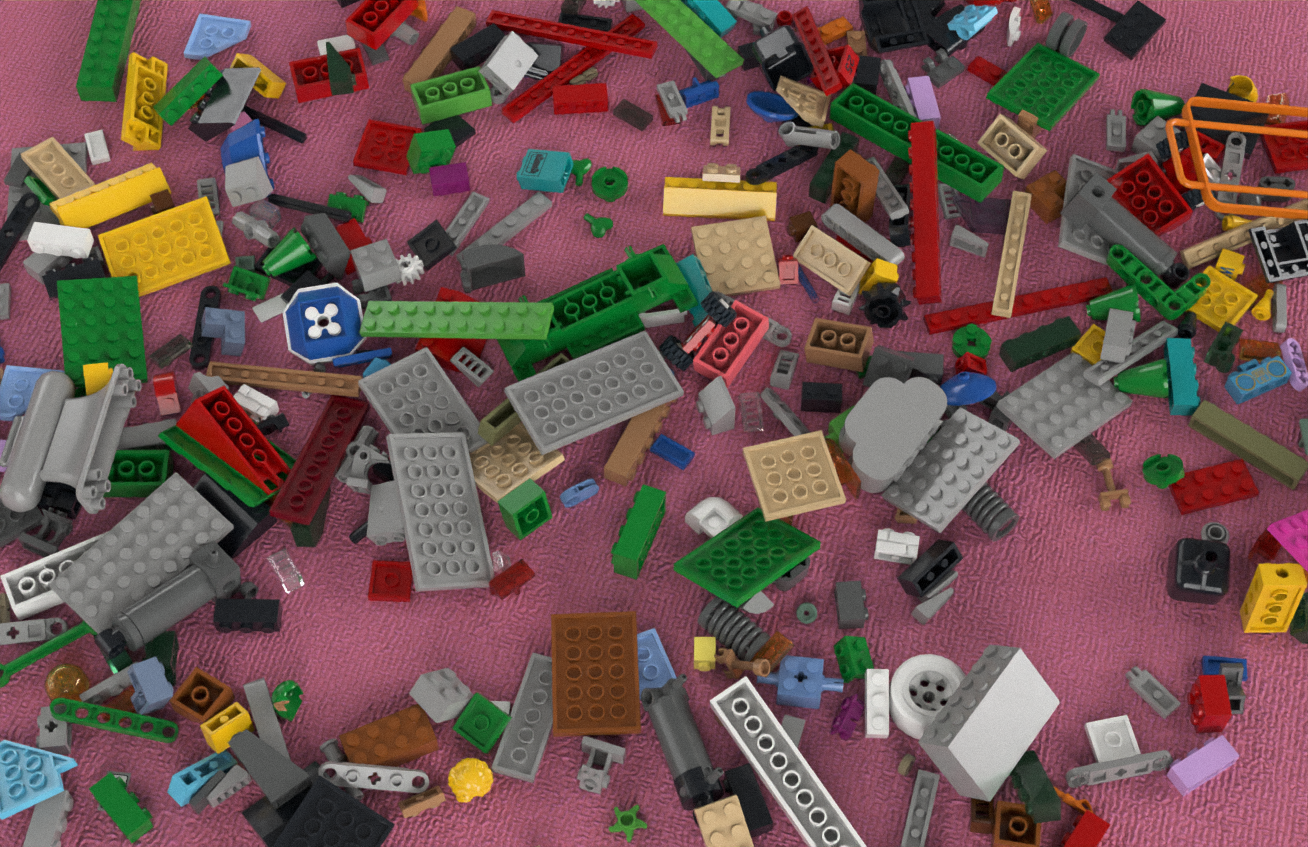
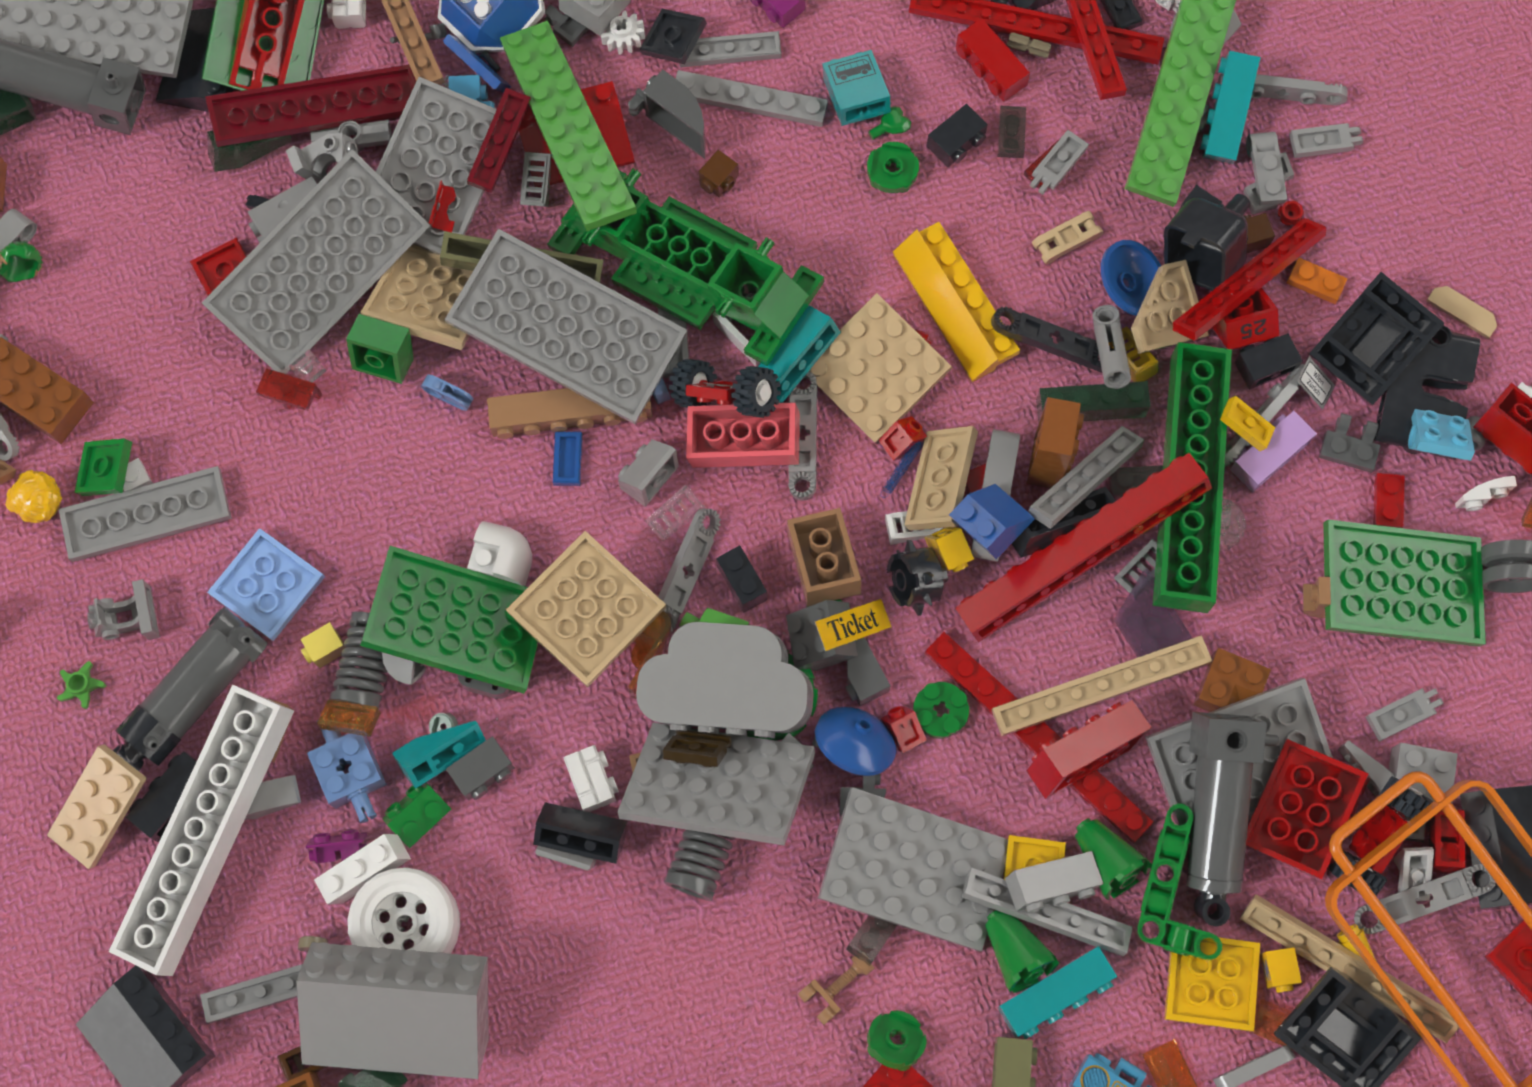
camera: 60 degrees right, 15 degrees up
black brick [213,599,283,633] -> none
dark grey hinge [240,582,259,599] -> none
black piece [256,413,289,435] -> none
clear slope [267,548,305,593] -> none
light grey brick [409,668,474,723] -> none
dark orange plate [551,611,641,737] -> none
green rock [584,213,613,238] -> none
green brick [611,484,666,580] -> none
blue panel [679,77,719,108] -> none
tan plate [702,163,741,183] -> none
medium nougat bar [714,648,770,679] -> none
light grey slope [770,350,799,390] -> none
reddish brown brick [787,211,817,243] -> none
medium nougat plate [846,31,867,57] -> none
light grey slope [911,588,954,625] -> none
light grey slope [949,224,989,258] -> none
tan brick [977,114,1047,179] -> none
clear green brick [999,316,1081,372] -> none
green cone [1131,89,1185,125] -> none
black cone [1177,312,1197,339] -> none
clear green hinge [1204,322,1244,373] -> none
dark grey beam [1237,176,1296,206] -> none
yellow cone [1251,289,1274,321] -> none
none -> teal slope [392,721,486,789]
none -> red piece [429,180,456,233]
none -> dark red plate [467,88,531,193]
none -> dark brown plate [663,730,731,767]
none -> reddish brown brick [698,149,739,198]
none -> yellow sticker [815,599,892,651]
none -> black brick [927,103,988,167]
none -> blue slope [949,484,1035,560]
none -> brick [1026,700,1152,799]
none -> yellow plate [1220,396,1275,451]
none -> sticker [1296,356,1335,410]

